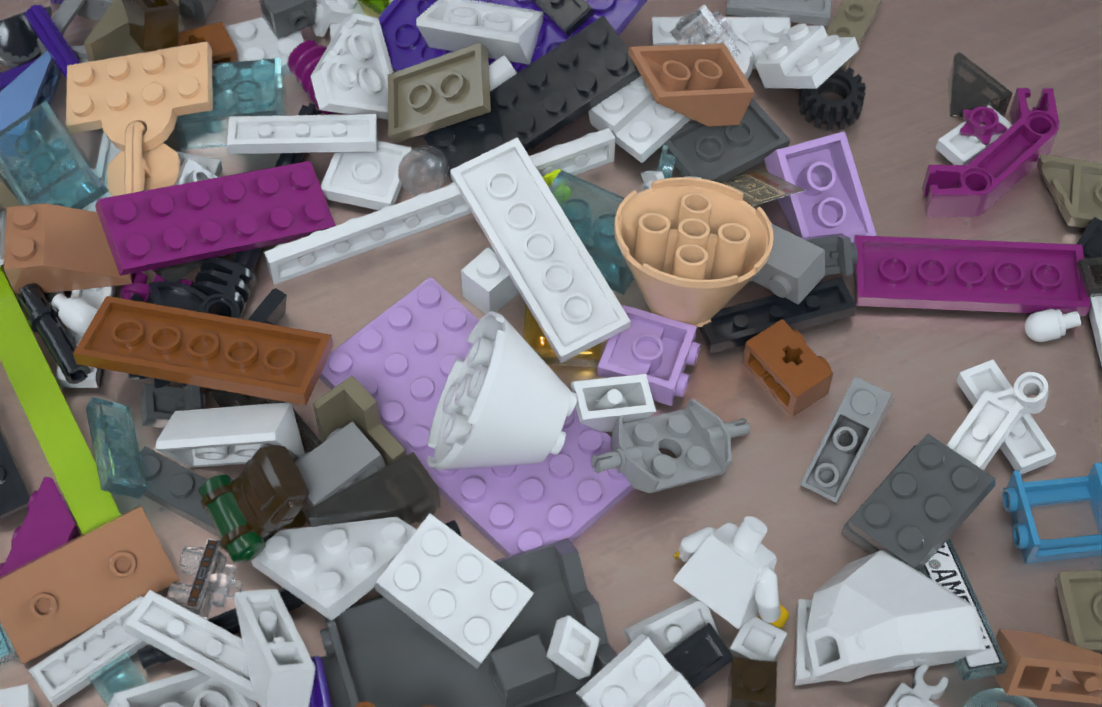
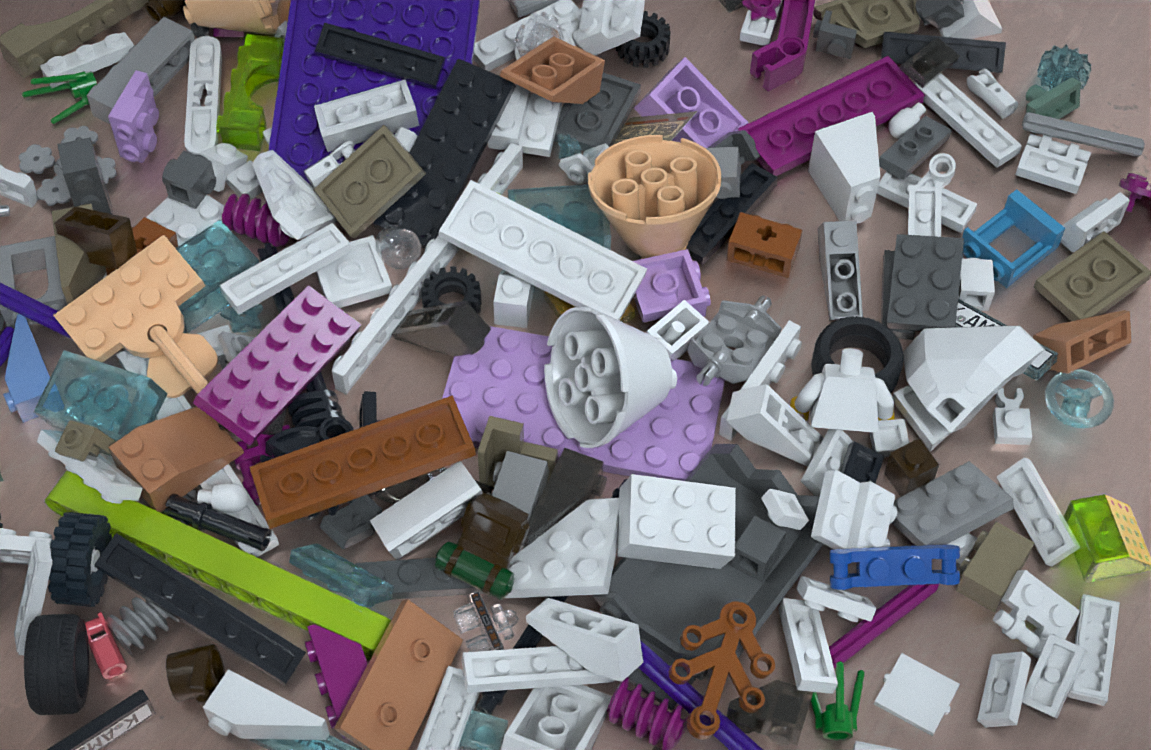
camera: 35 degrees left, 0 degrees up
none -> clear light blue plate [220,304,263,333]
none -> white bar [304,141,355,188]
none -> clear smoke slope [391,301,491,356]
none -> black tyre [421,266,482,330]
none -> white plate [719,320,802,441]
none -> white slope [726,384,823,467]
none -> white slope [808,112,880,223]
none -> black tyre [811,316,904,394]
none -> dark grey bracket [813,10,857,59]
none -> dark grey plate [879,116,952,180]
none -> white brick [958,258,995,311]

